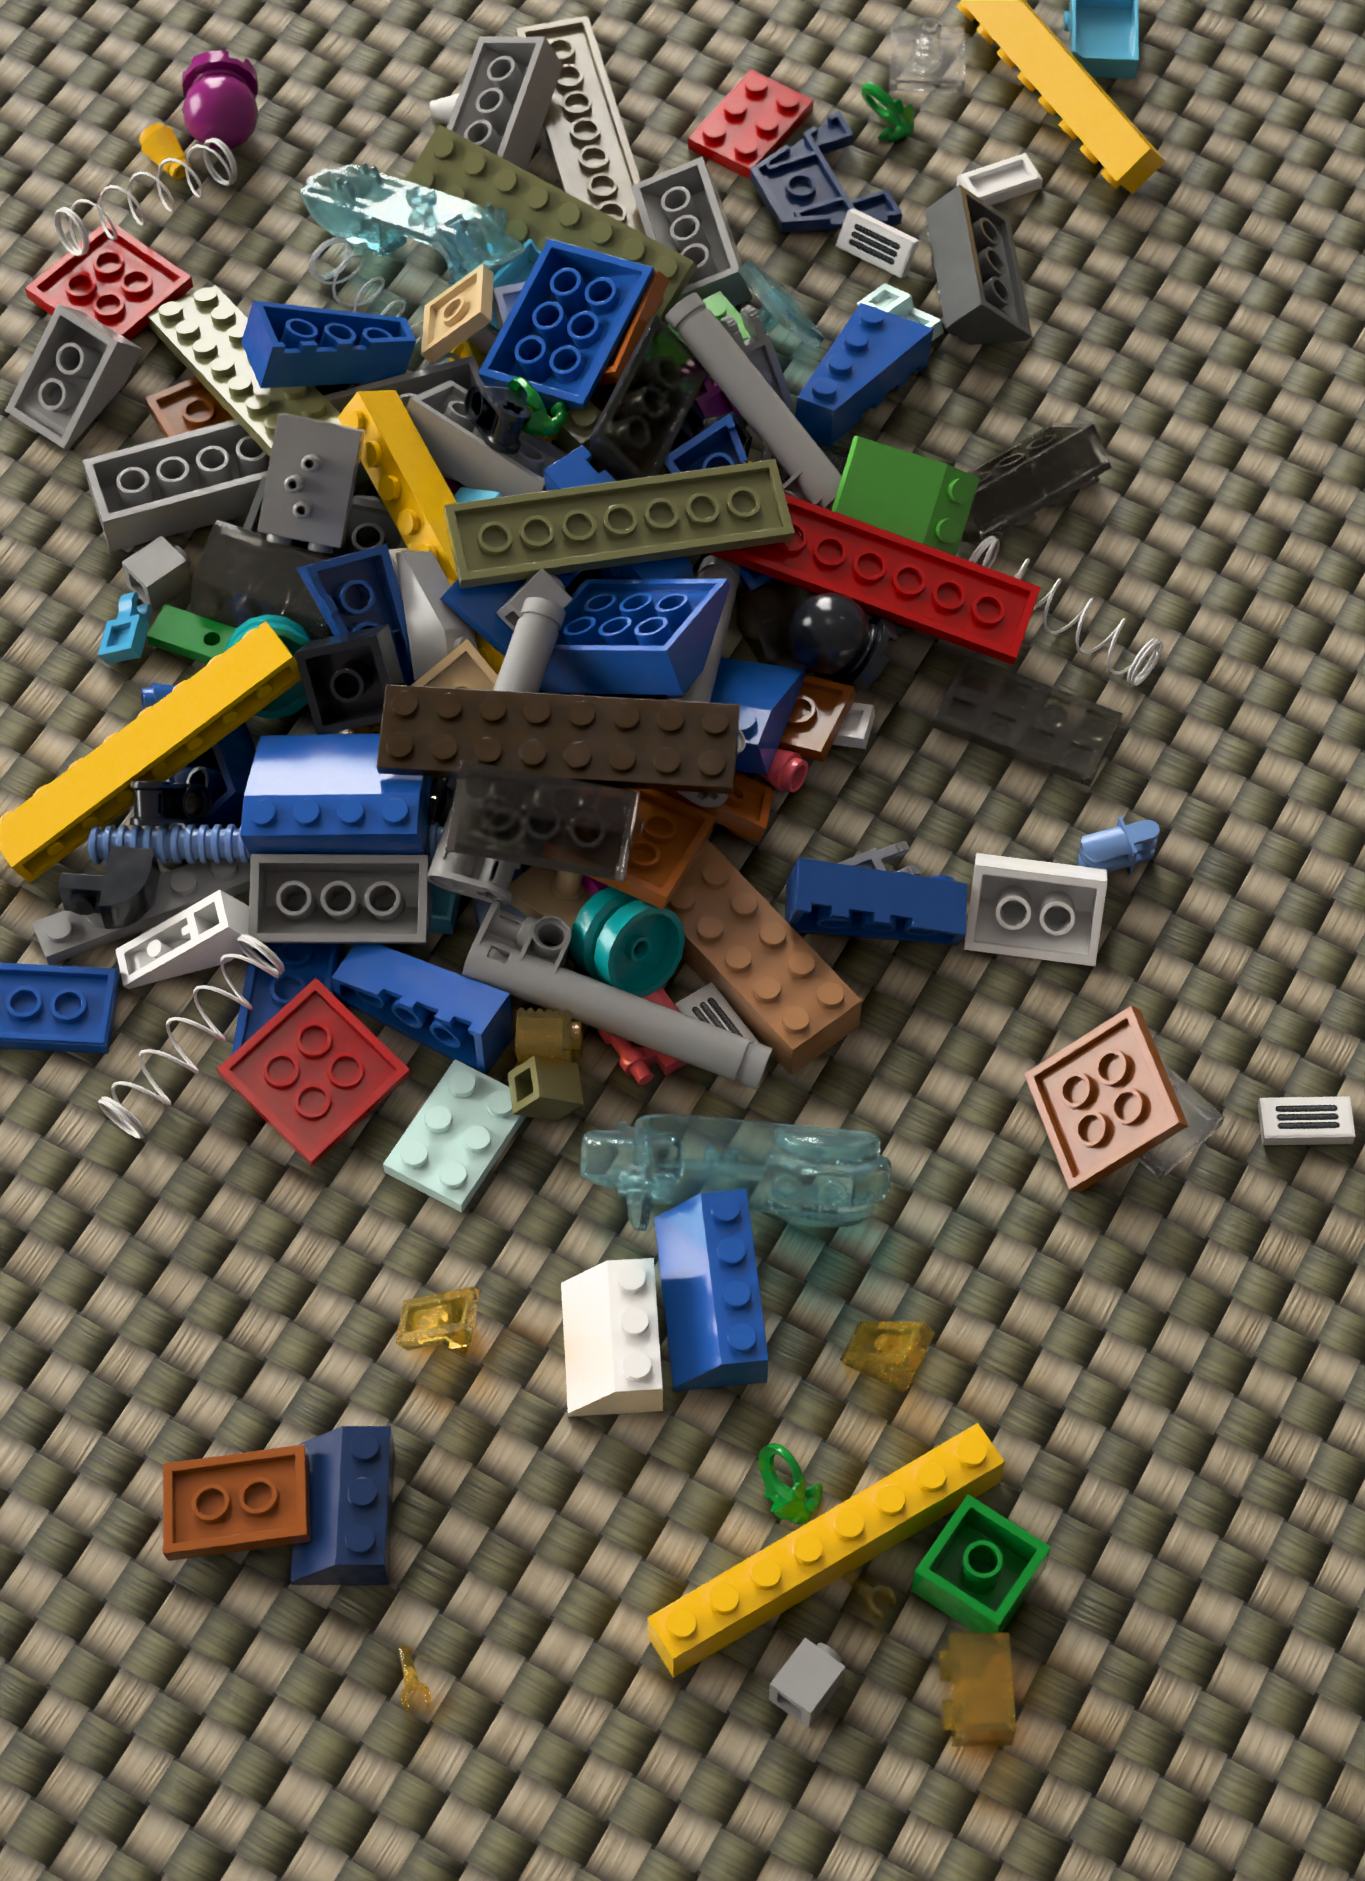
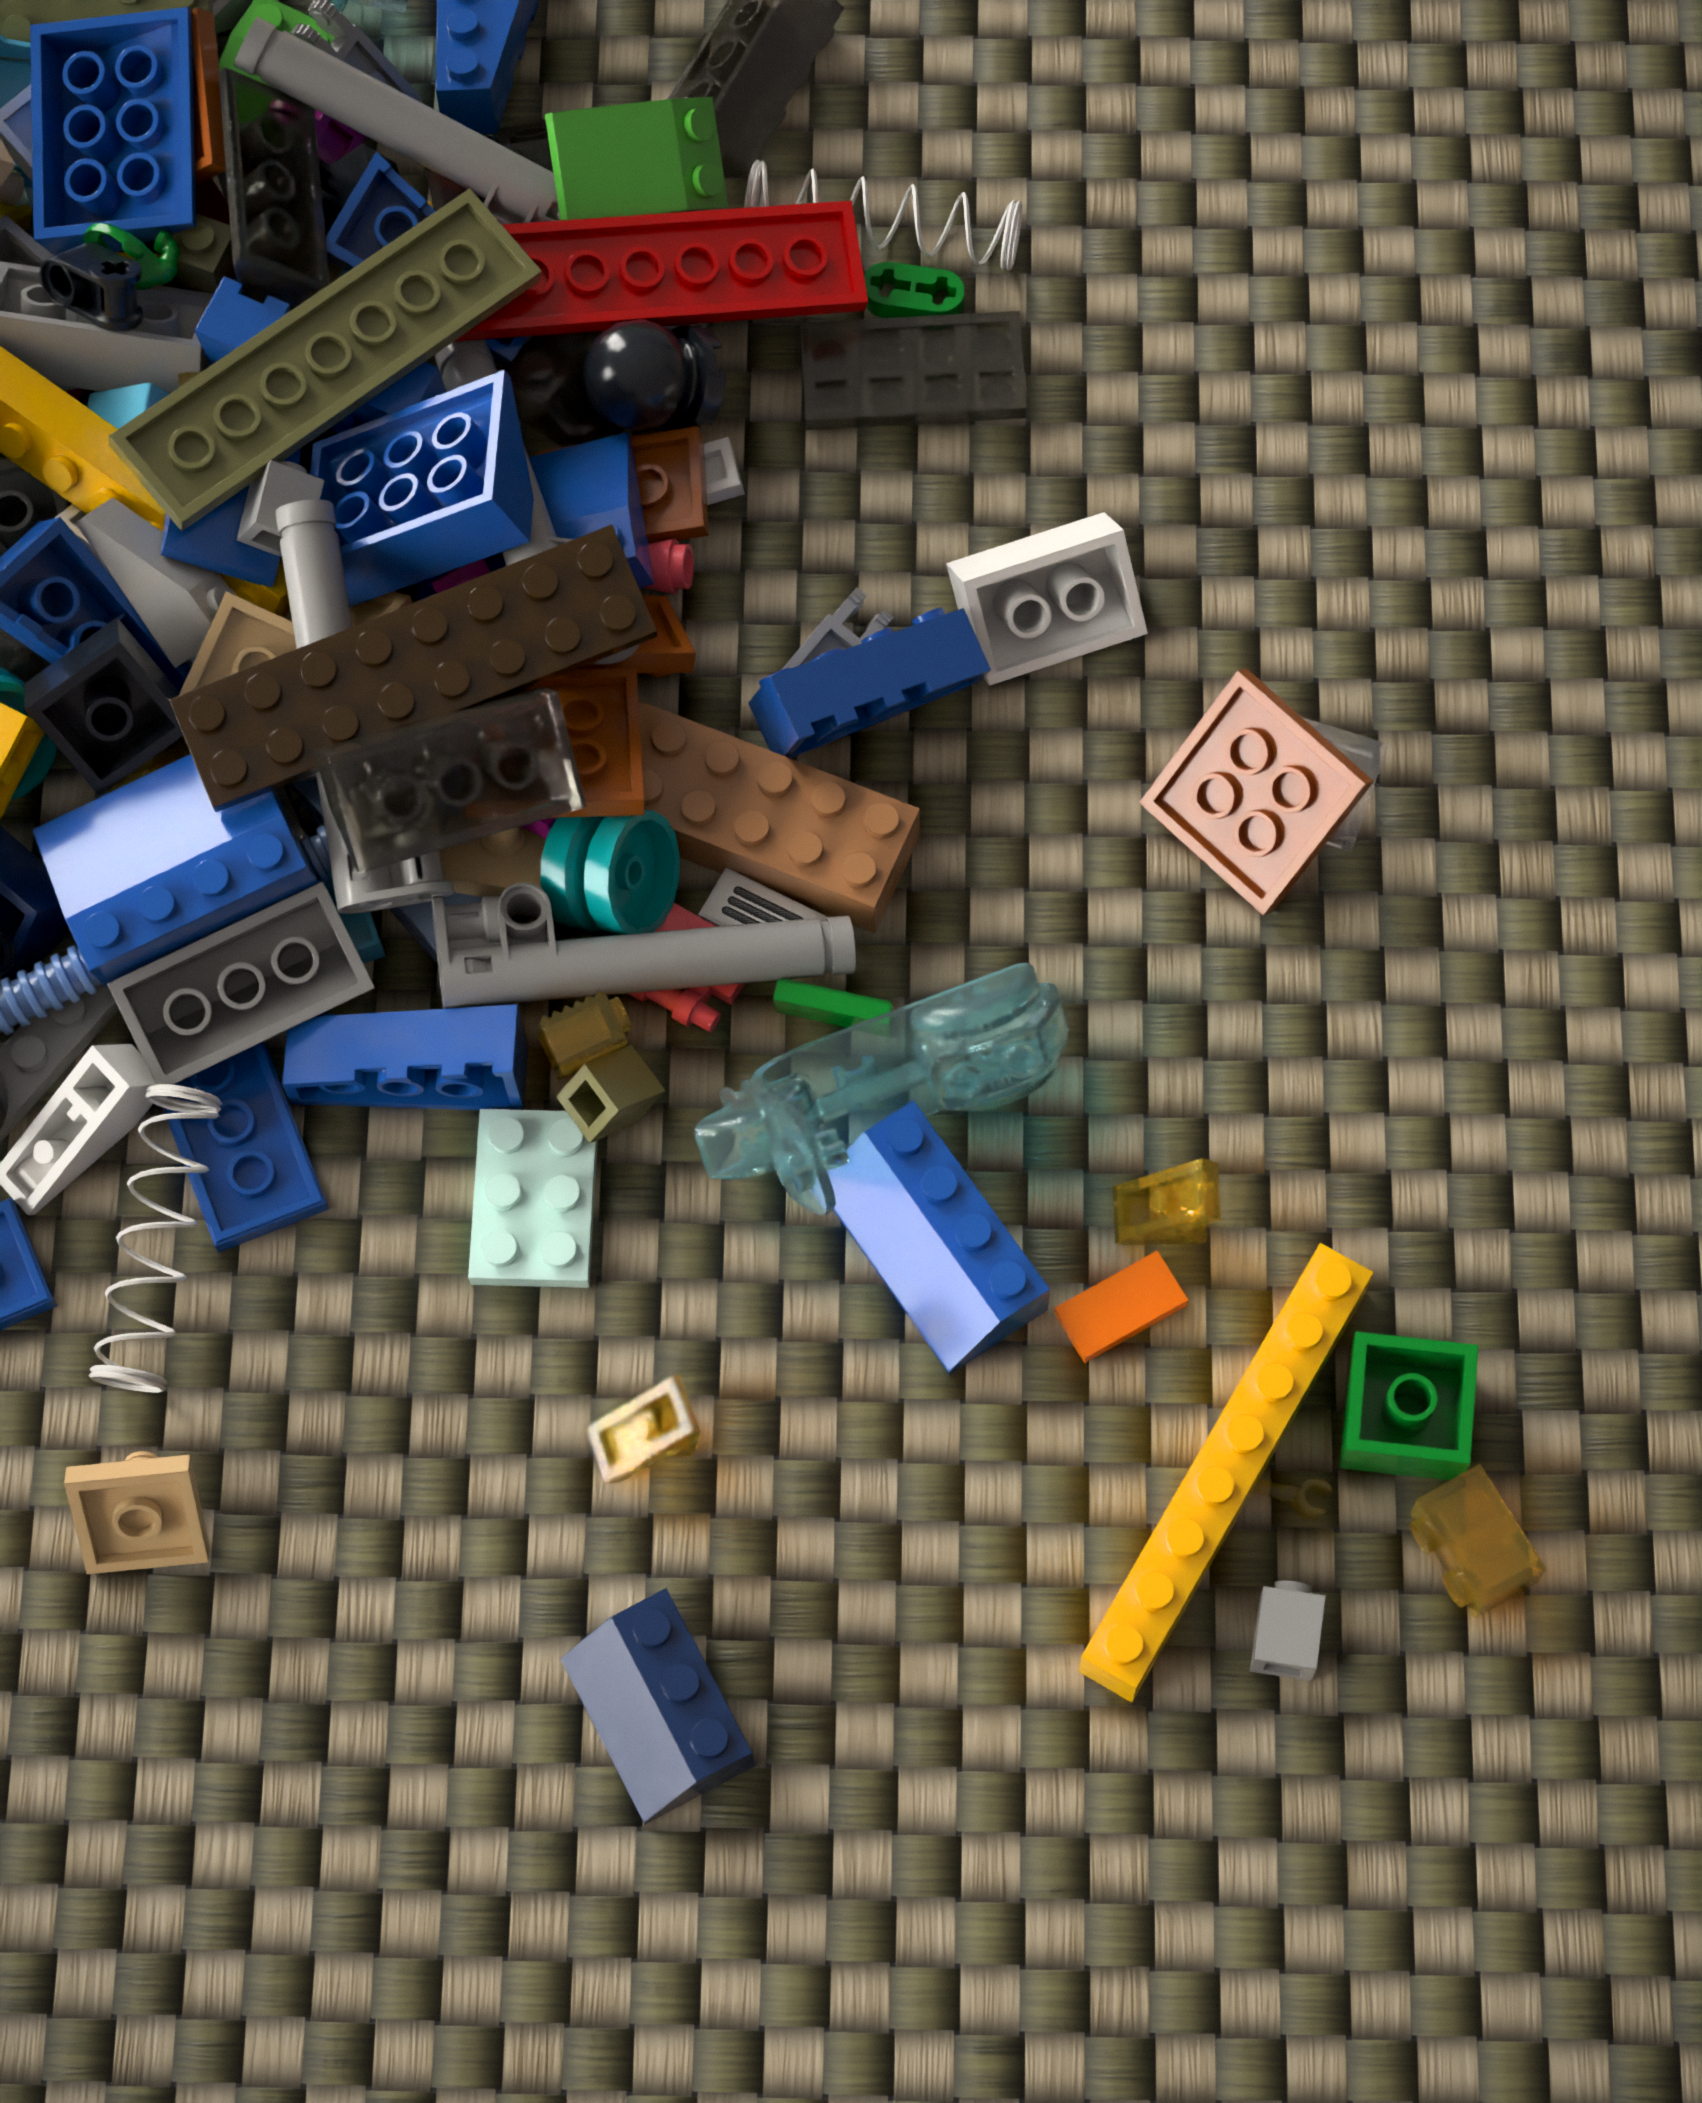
camera: 25 degrees left, 10 degrees up
dark orange plate [163,1444,311,1561] -> none
red plate [217,978,410,1167] -> none
clear yellow hand [397,1645,431,1713] -> none
white slope [561,1258,663,1417] -> none
green piece [758,1443,823,1525] -> none
medium blue arm [1077,817,1160,875] -> none
white tile [1257,1096,1355,1145] -> none
none -> tan tile [64,1451,210,1574]
none -> green tile [773,978,894,1037]
none -> green beam [864,262,964,326]
none -> orange tile [1054,1250,1188,1364]

